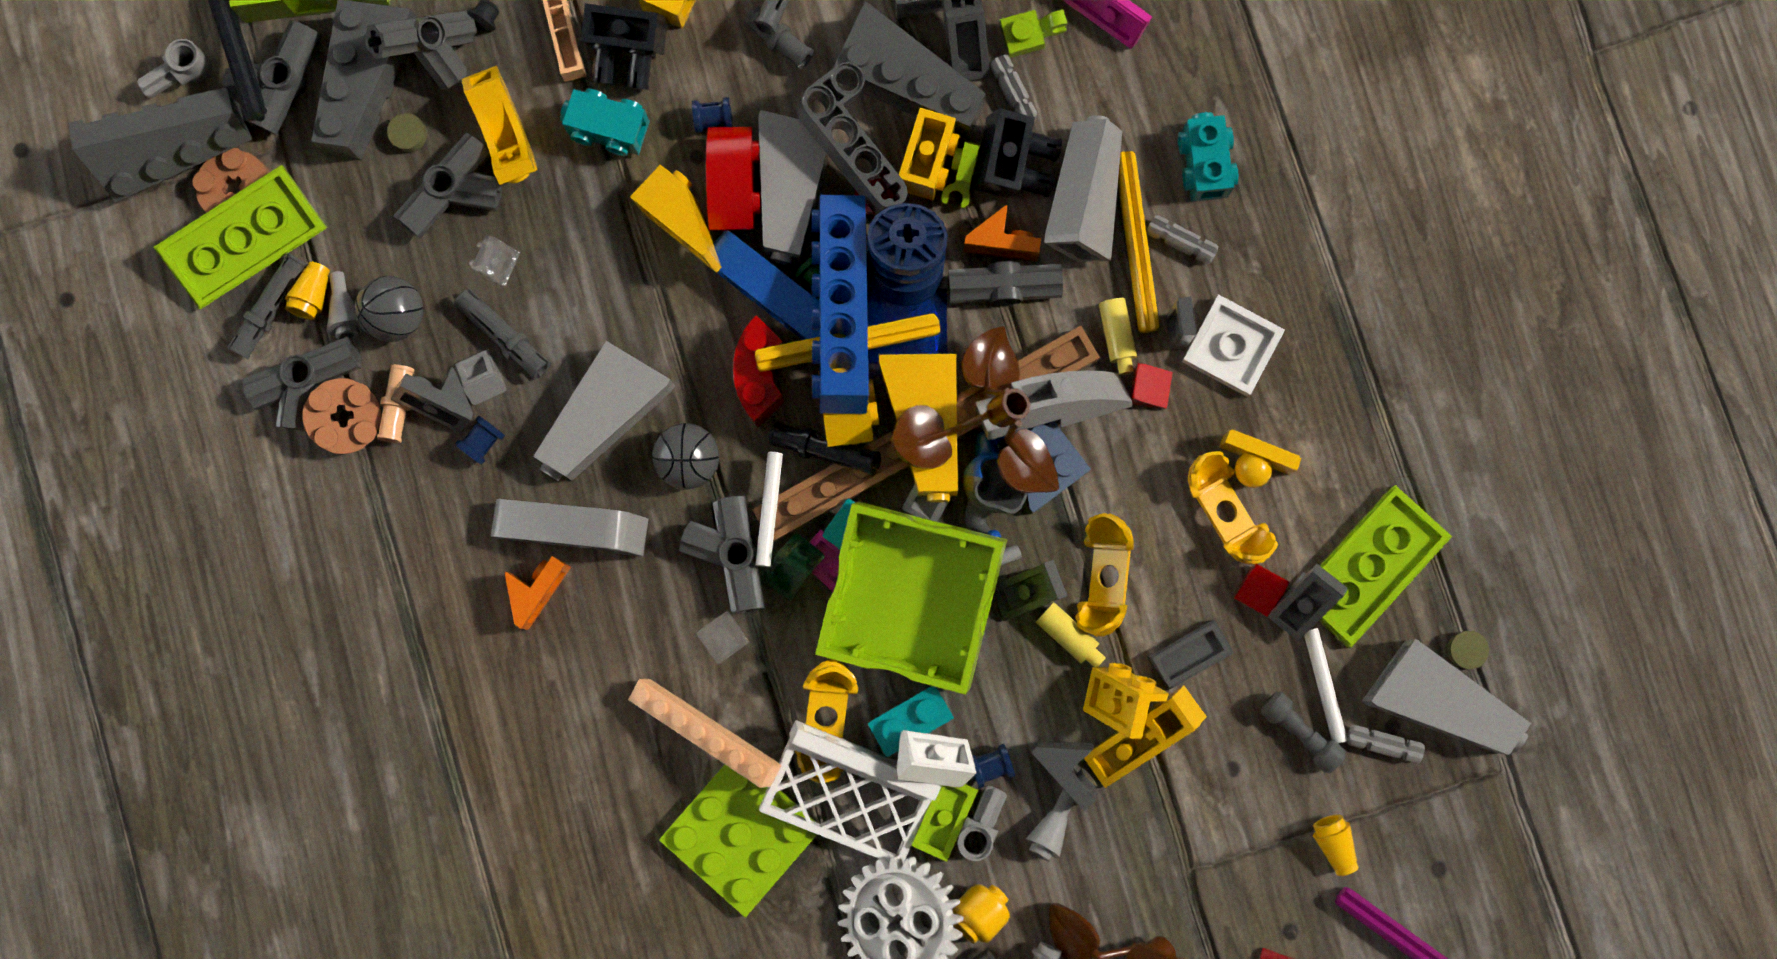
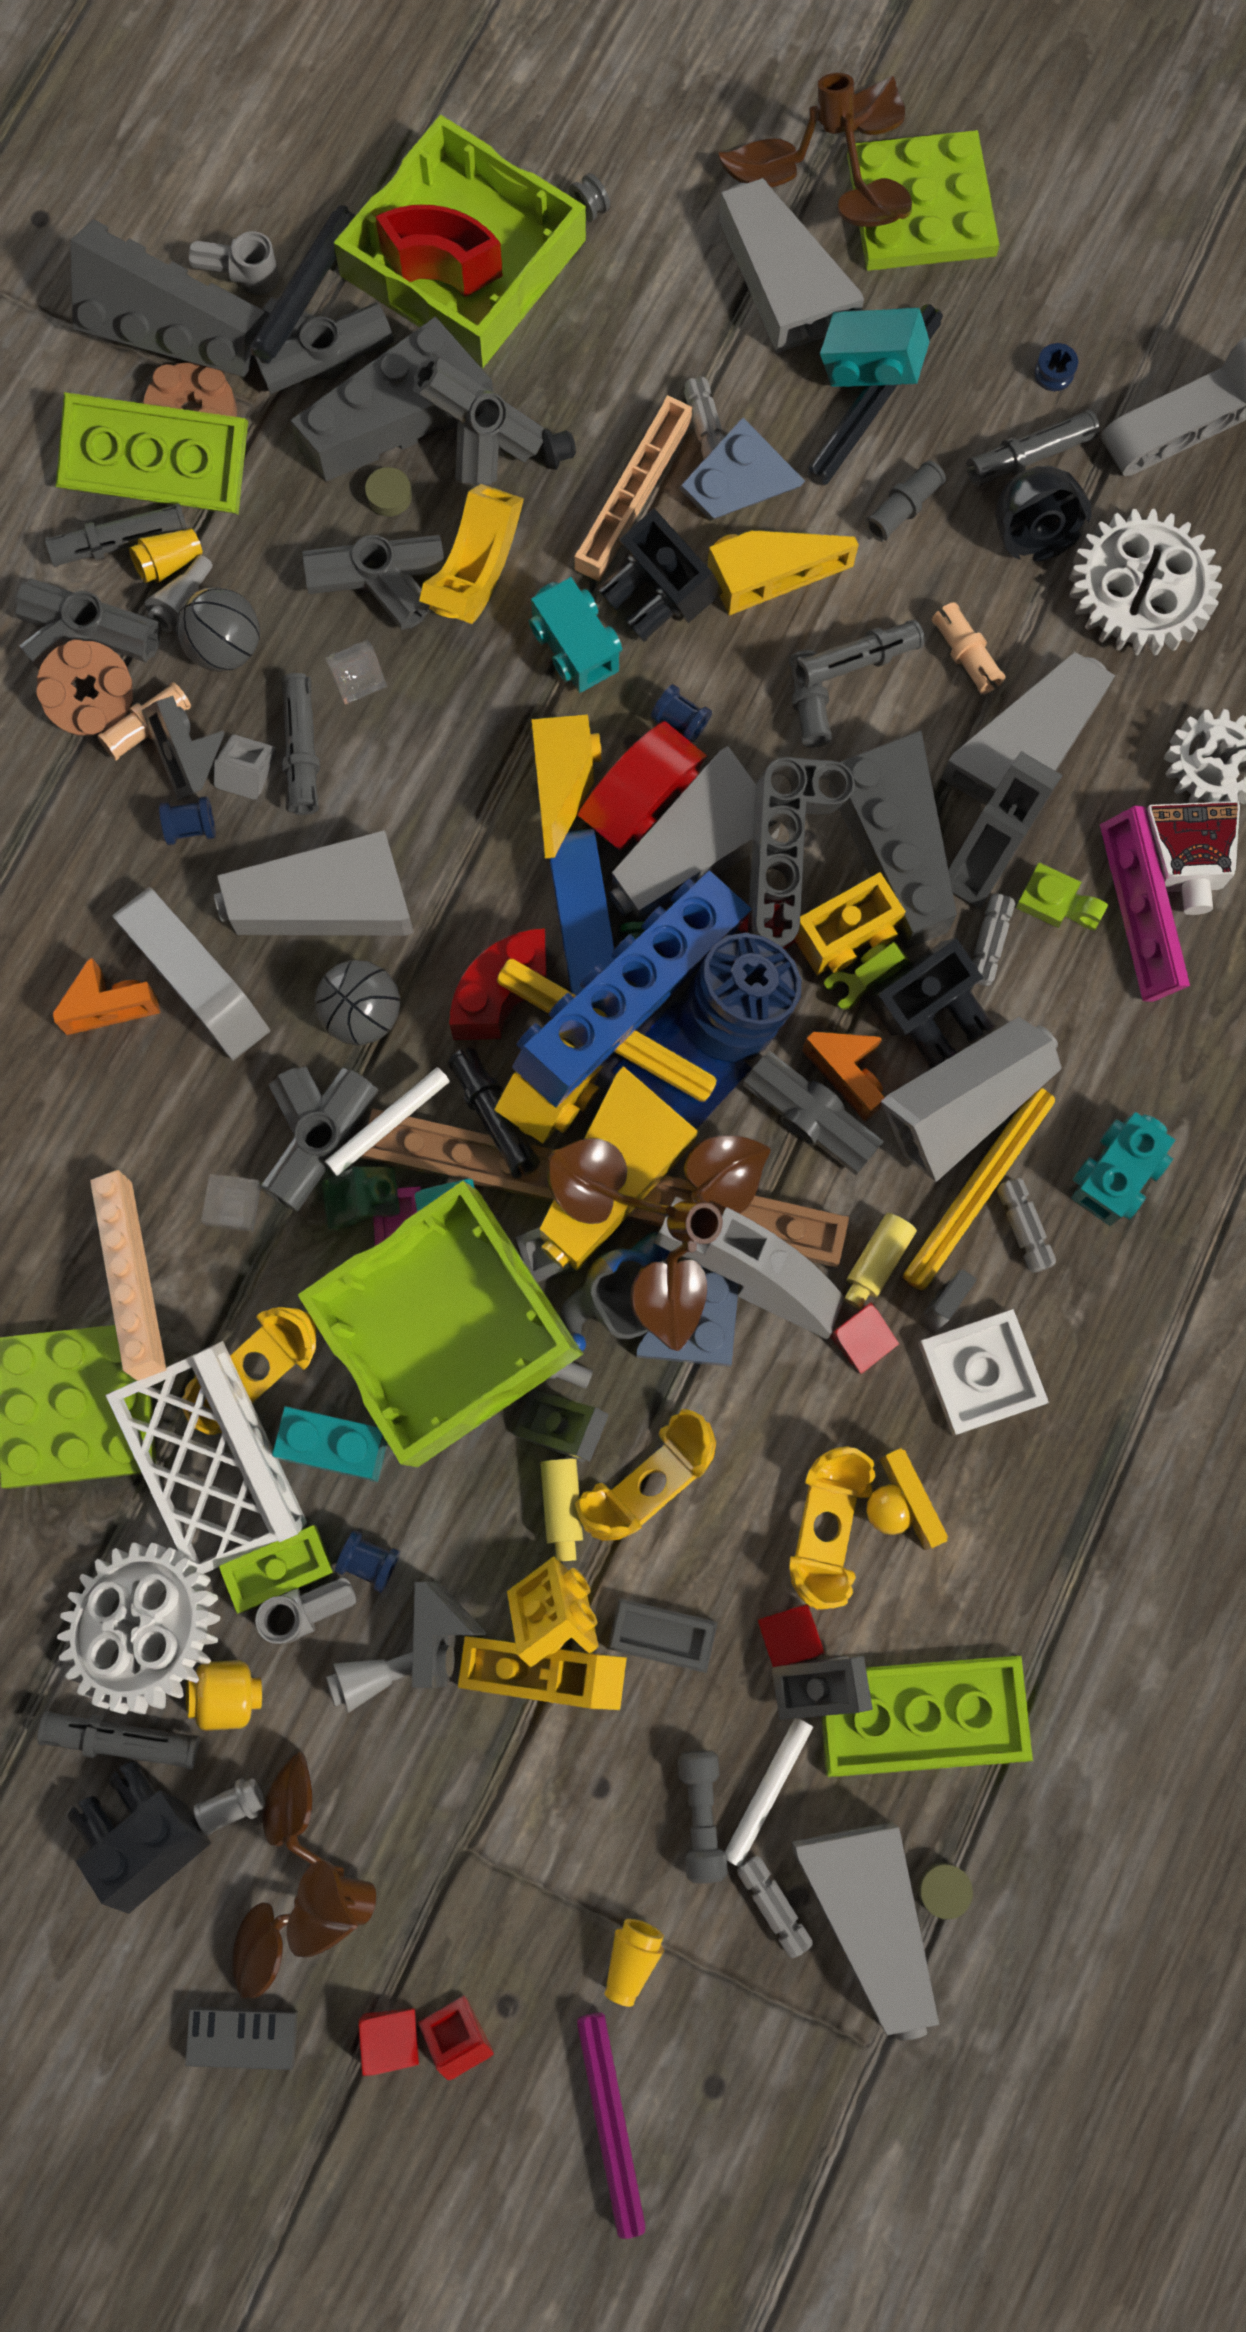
camera: 35 degrees right, 5 degrees down
white slope [897,730,976,787] -> none

